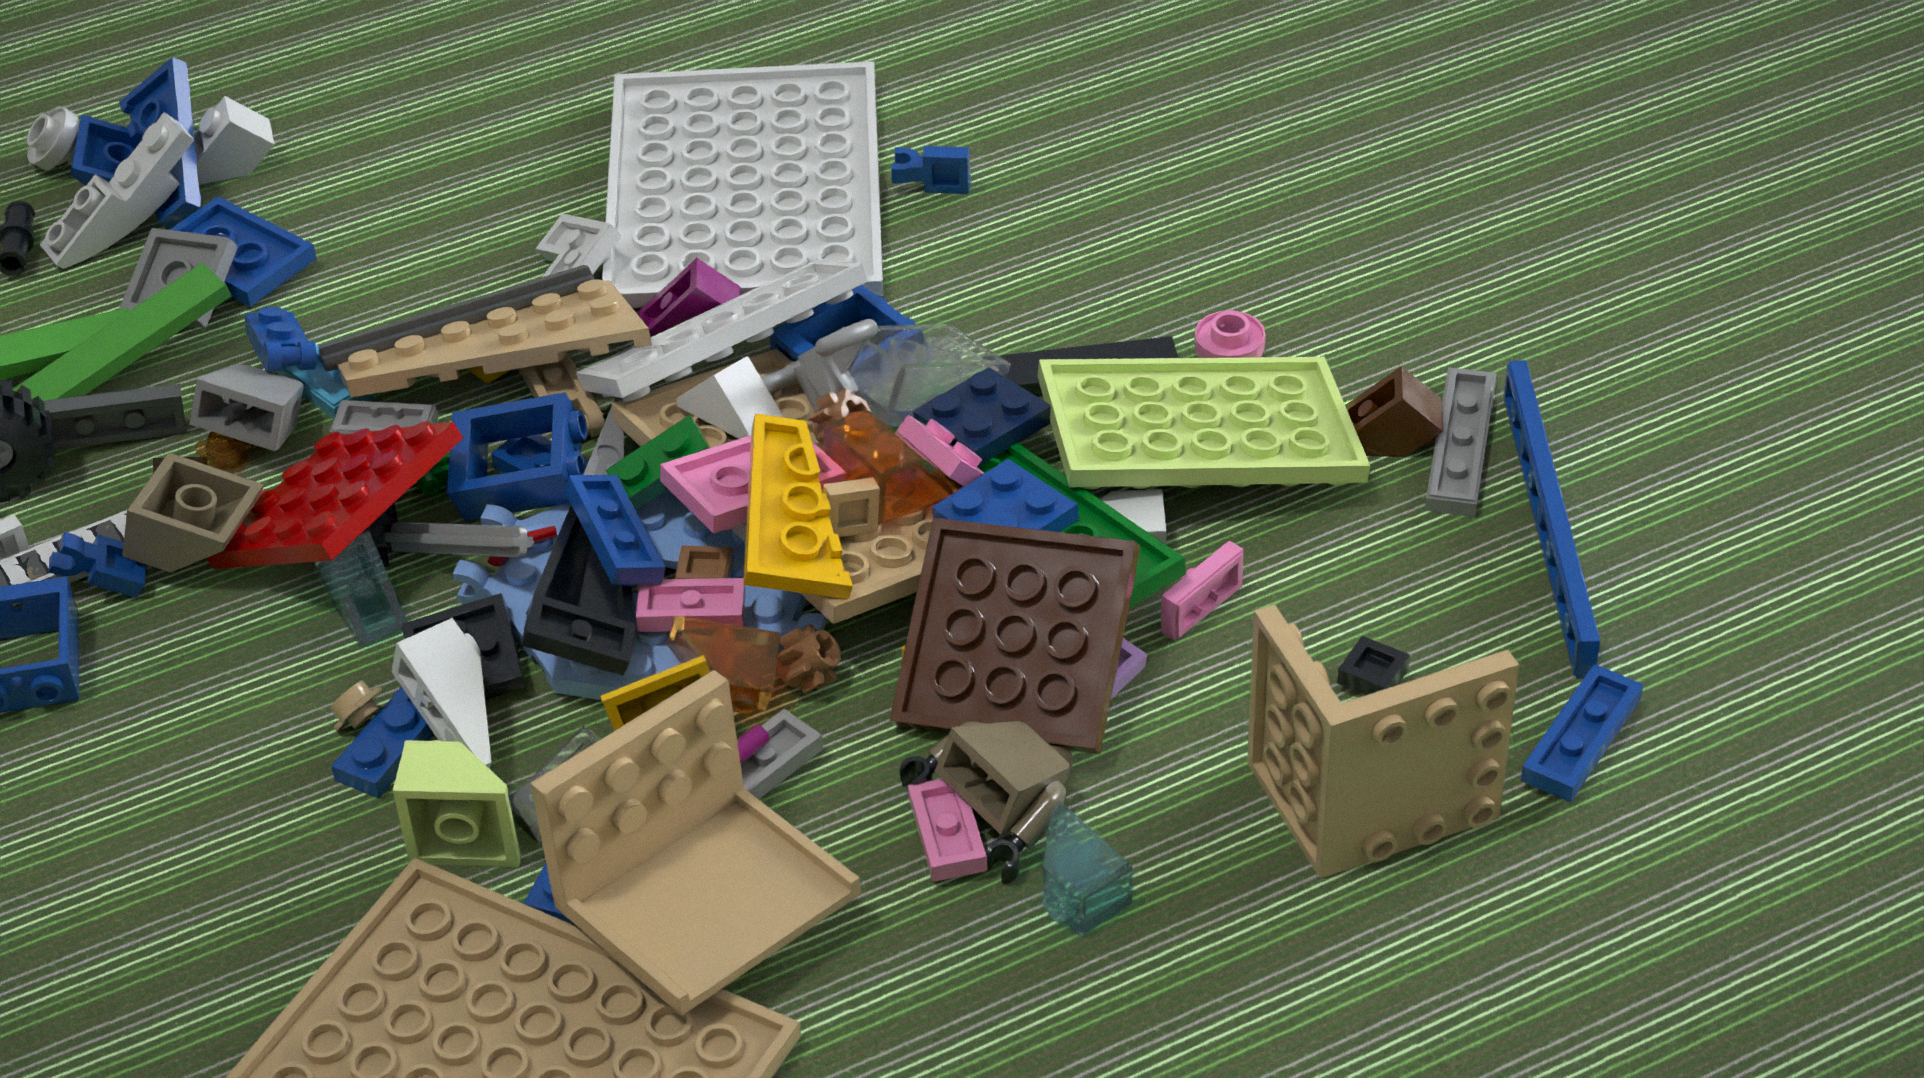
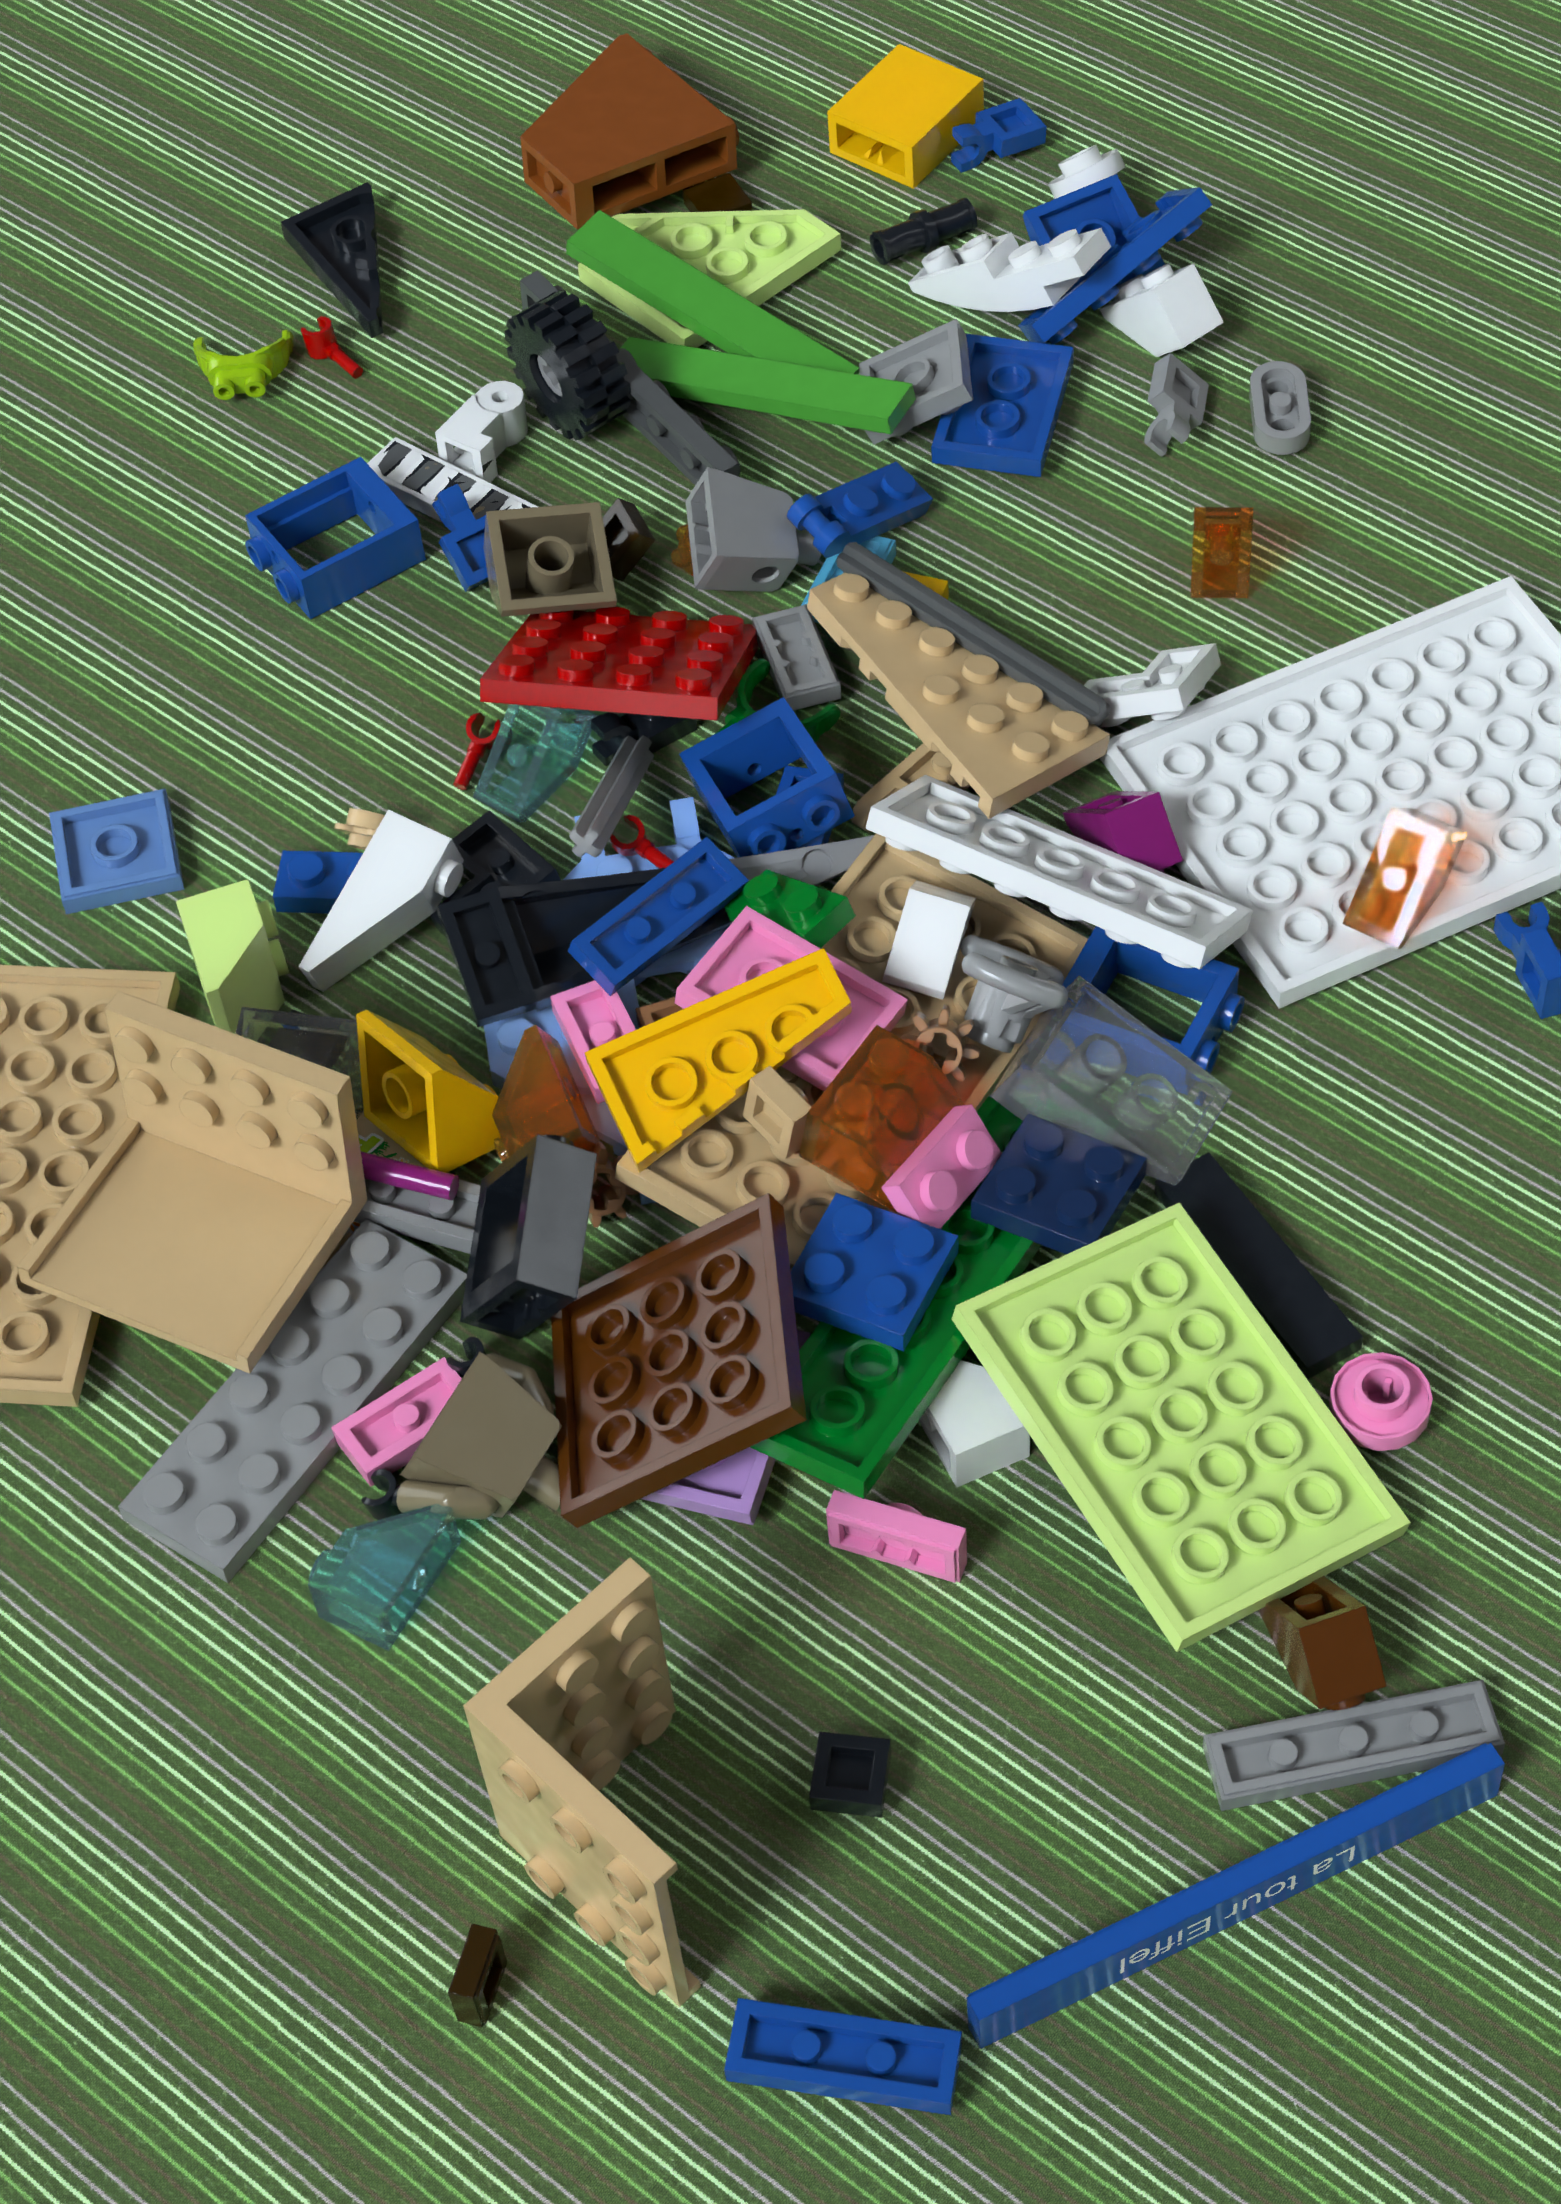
camera: 70 degrees right, 10 degrees up
none -> medium blue tile [49,788,184,914]
none -> light grey plate [118,1219,467,1583]
none -> dark brown tile [448,1924,507,2027]
none -> red hand [453,713,507,790]
none -> black window [460,1134,597,1340]
none -> light grey plate [1144,353,1209,457]
none -> clear orange slope [1190,507,1253,598]
none -> light grey plate [1249,361,1311,455]
none -> clear orange slope [1342,808,1468,949]

